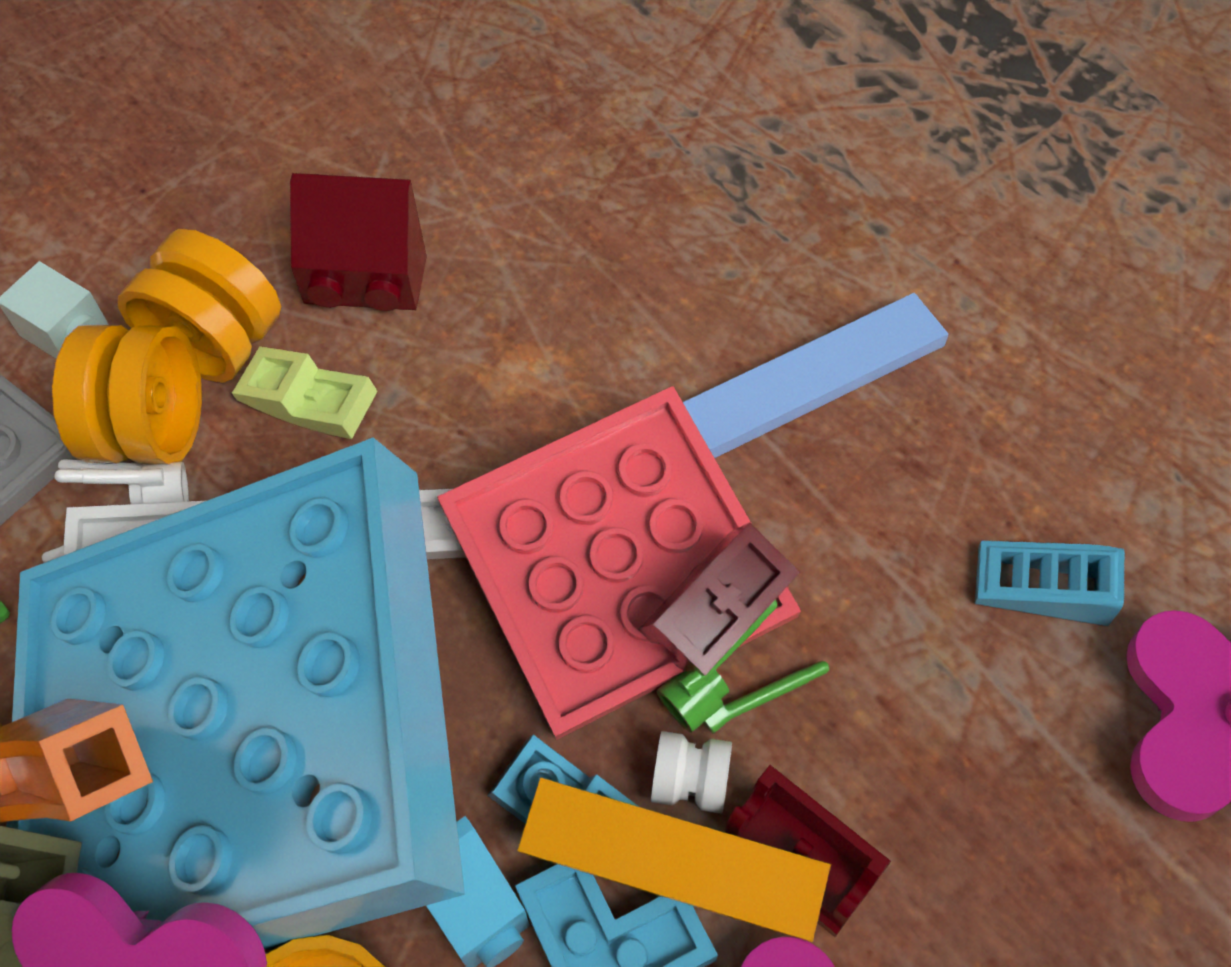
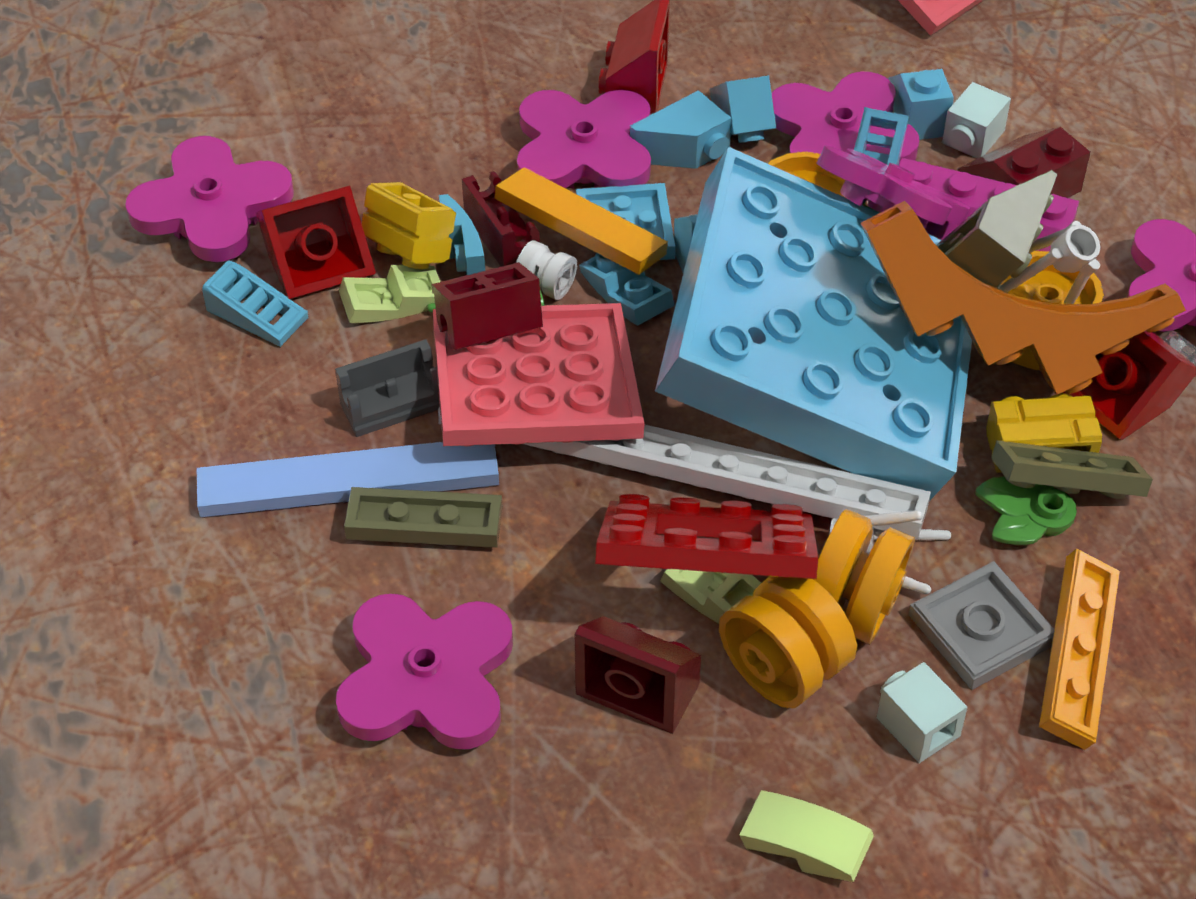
camera: 160 degrees left, 10 degrees down
none -> red slope [256,185,376,299]
none -> dark grey hinge [335,339,440,437]
none -> dark pink plant [336,594,513,749]
none -> yellowish green slope [339,265,440,323]
none -> olive plate [344,487,503,548]
none -> yellow brick [362,182,456,269]
none -> medium azure slope [439,194,485,275]
none -> red plate [595,494,818,579]
none -> yellowish green slope [739,790,874,882]

